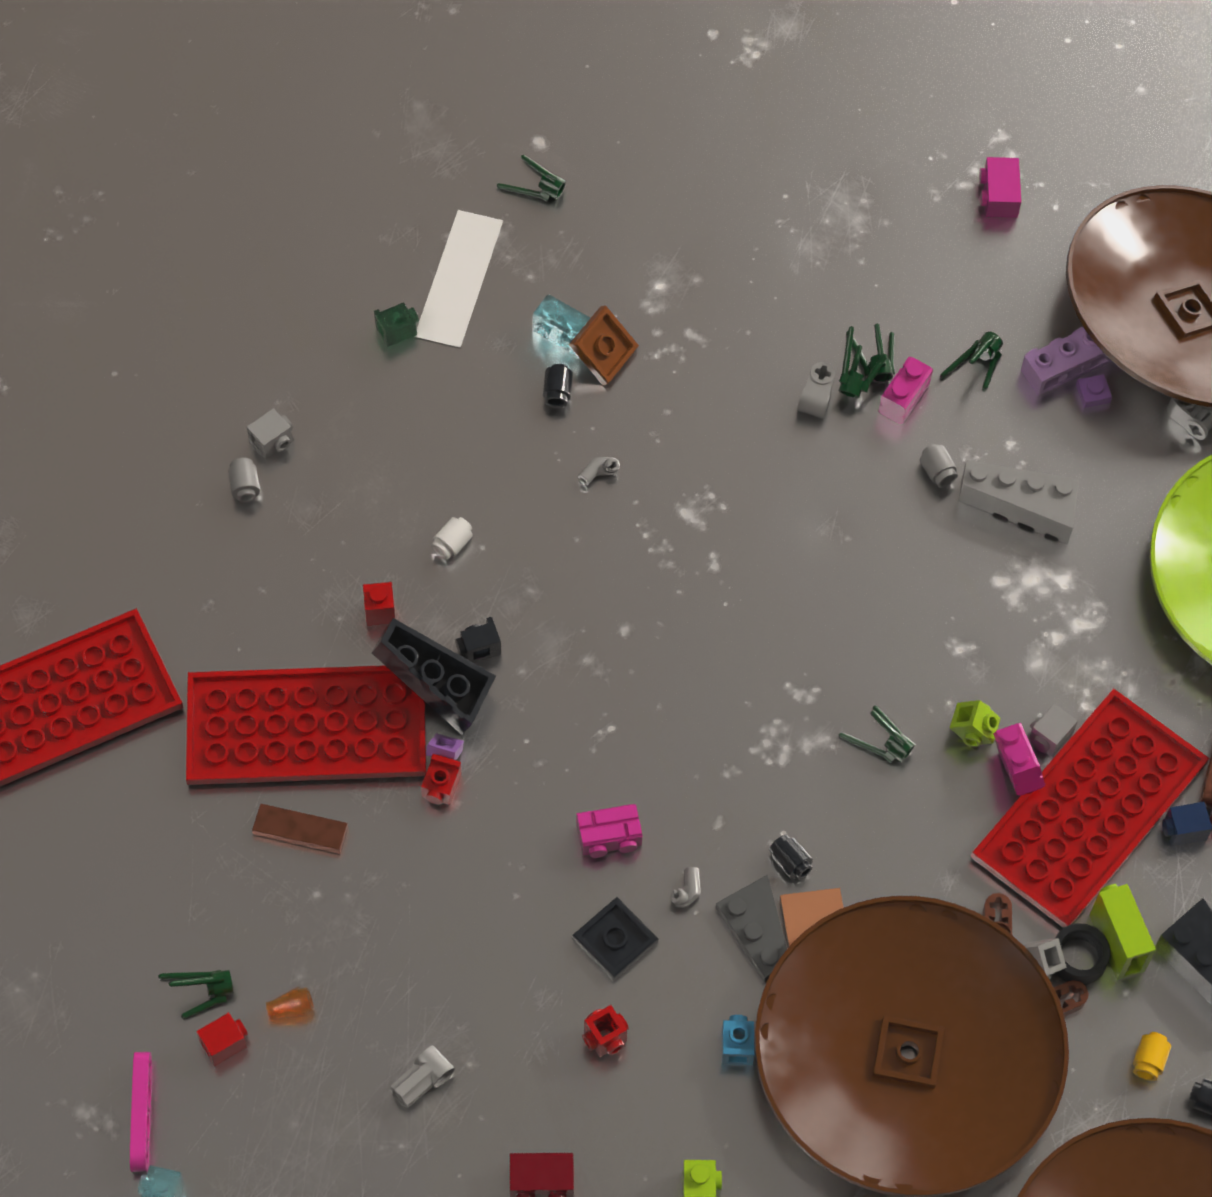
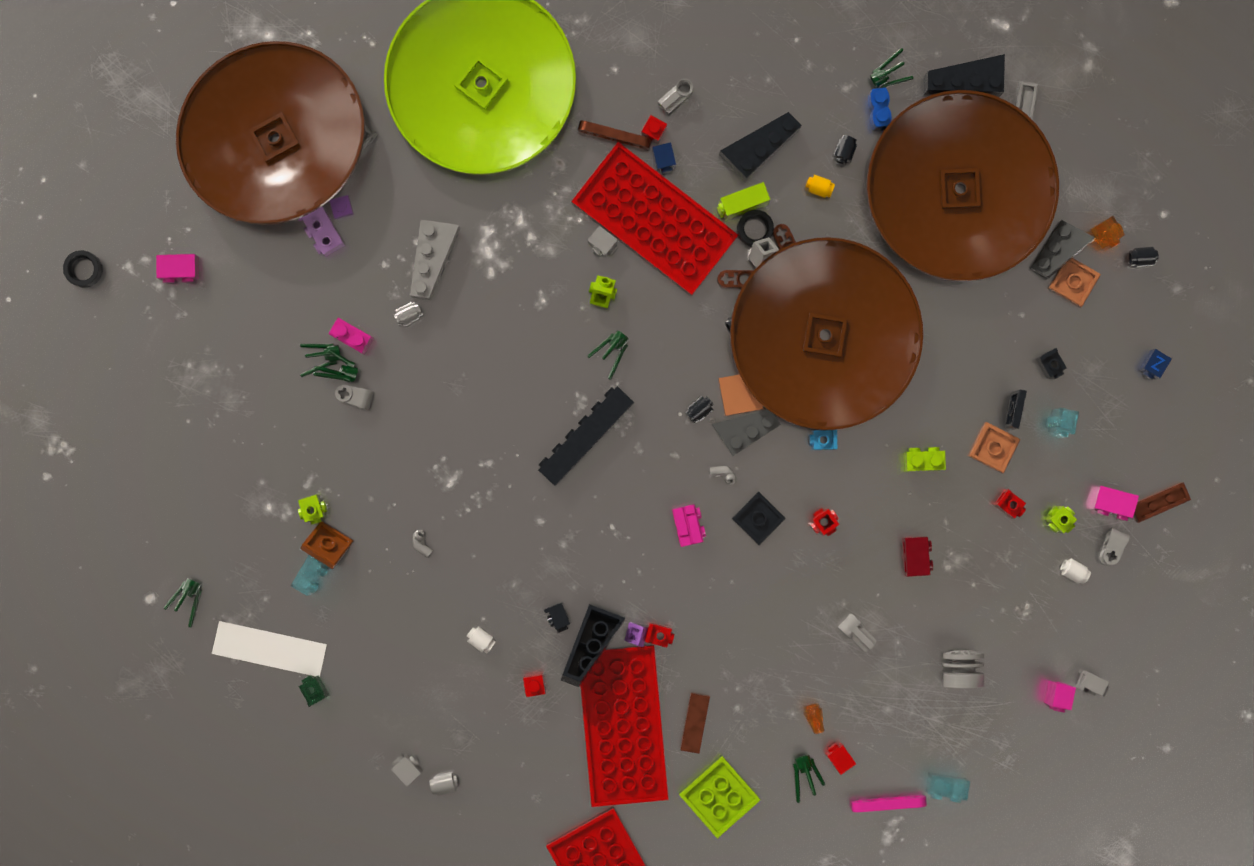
camera: 95 degrees left, 25 degrees up
black brick [543,364,573,407] -> none
dark green plant [940,331,1003,389] -> none
dark pink brick [993,723,1045,796] -> none
none -> black tyre [63,250,103,288]
none -> lime brick [298,494,327,525]
none -> black brick [538,386,634,486]
none -> lime plate [679,756,761,839]

